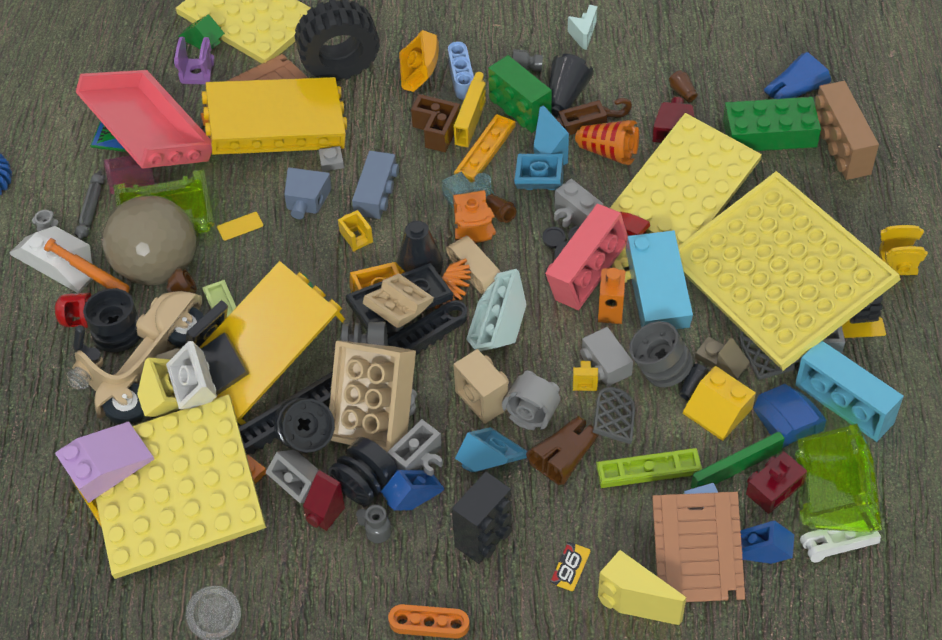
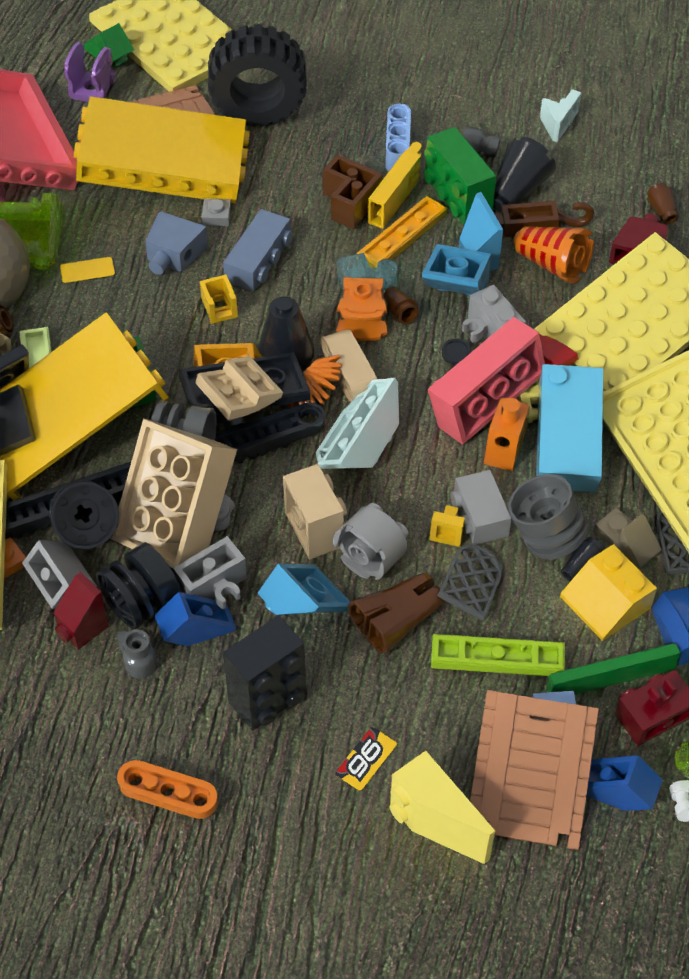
camera: 10 degrees right, 0 degrees up
light orange slope [399,30,439,92] -> none

